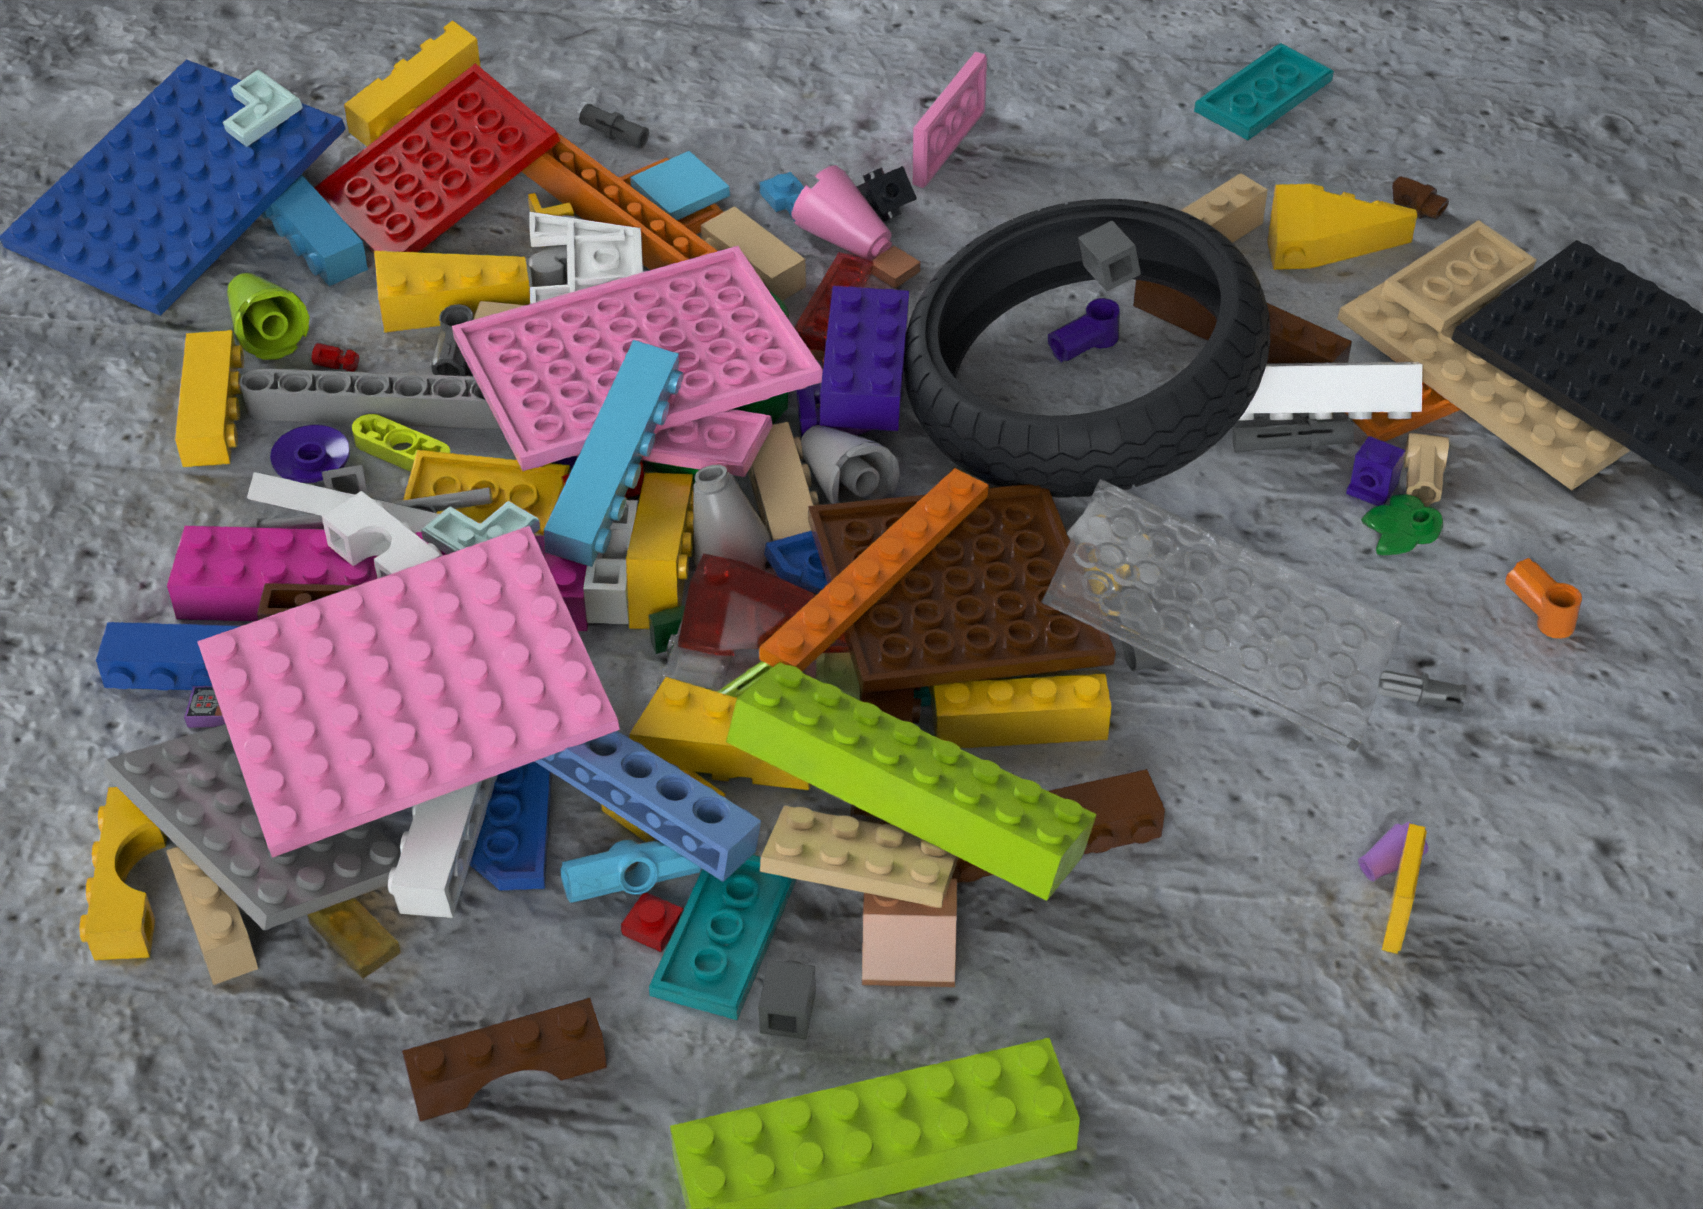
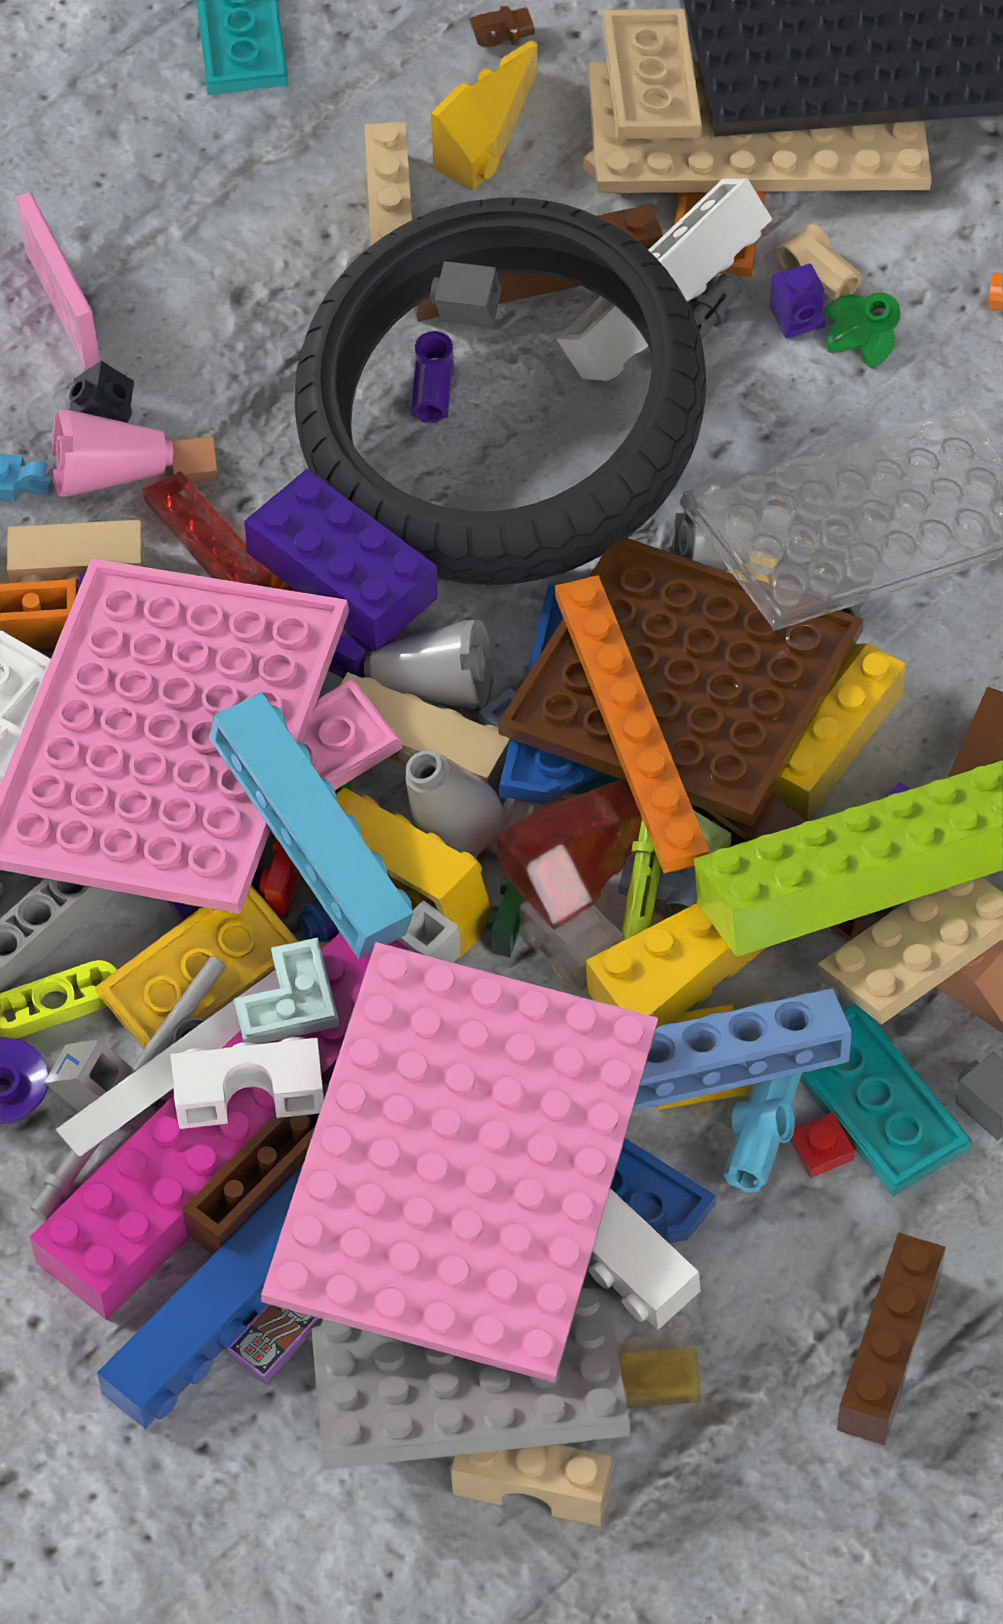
camera: 50 degrees left, 10 degrees up
yellow arch [79,787,167,960] -> none

